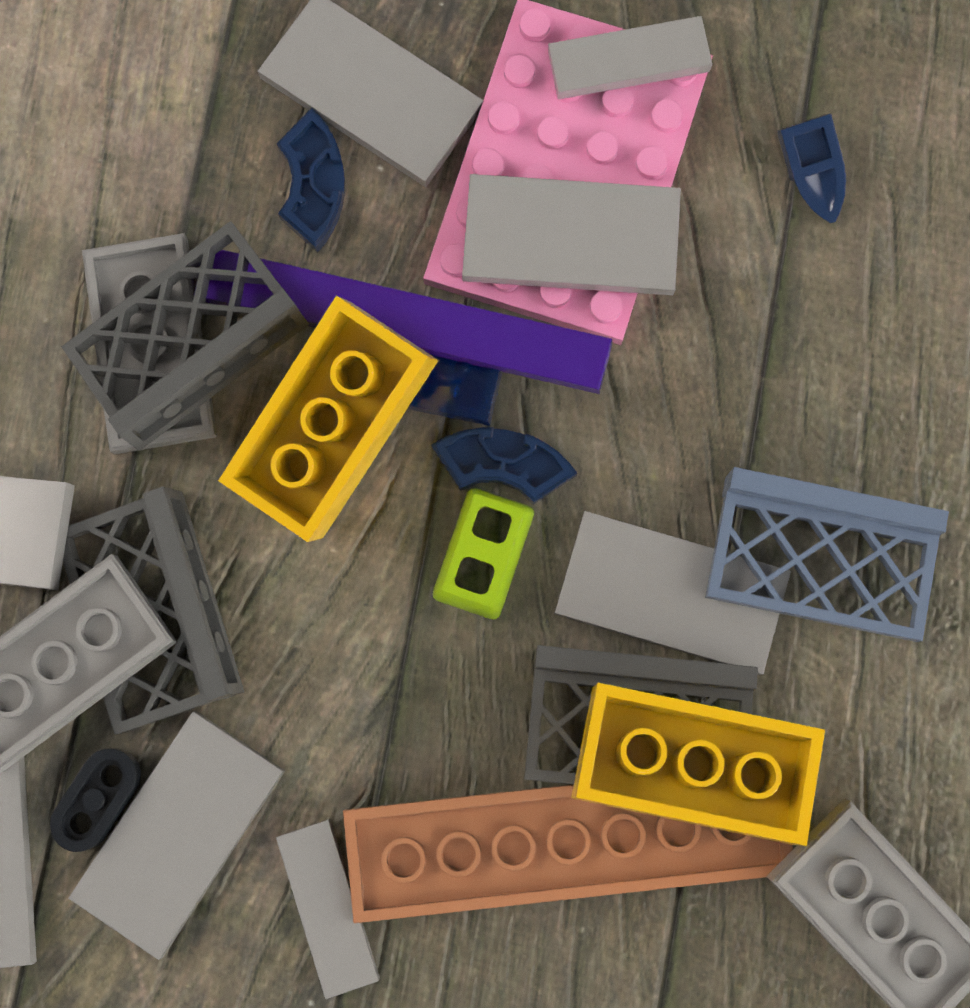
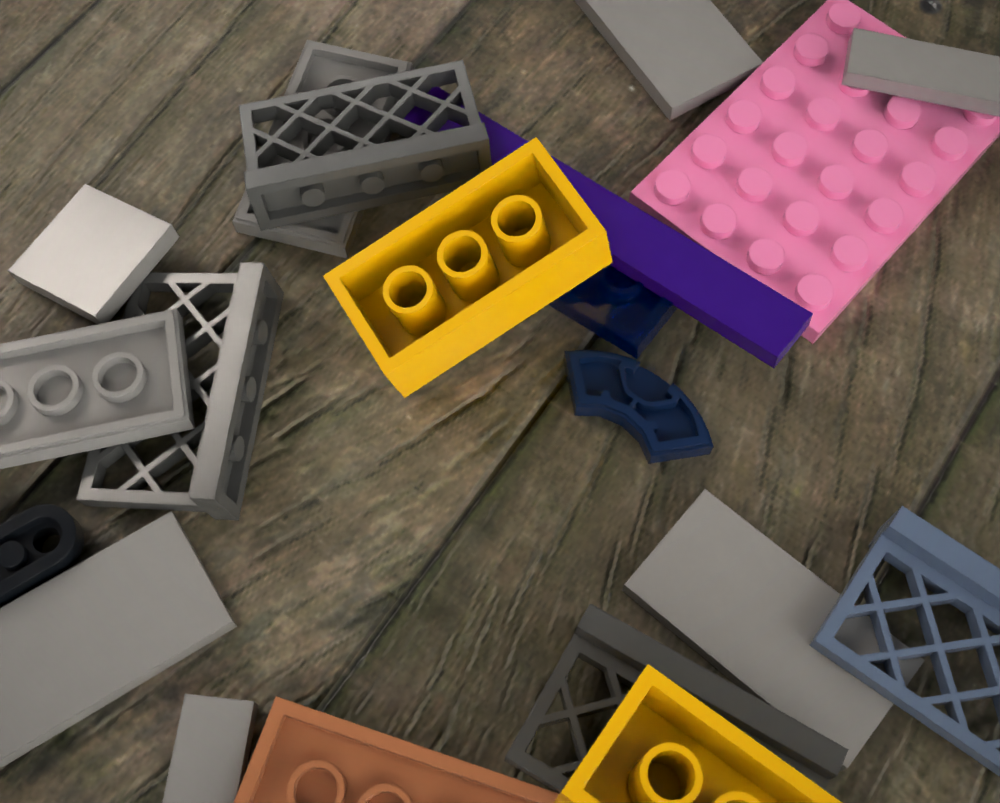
camera: 20 degrees right, 15 degrees down
dark blue tile [277,108,345,253] -> none
lime piece [433,488,534,620] -> none
light grey tile [462,174,681,295] -> none

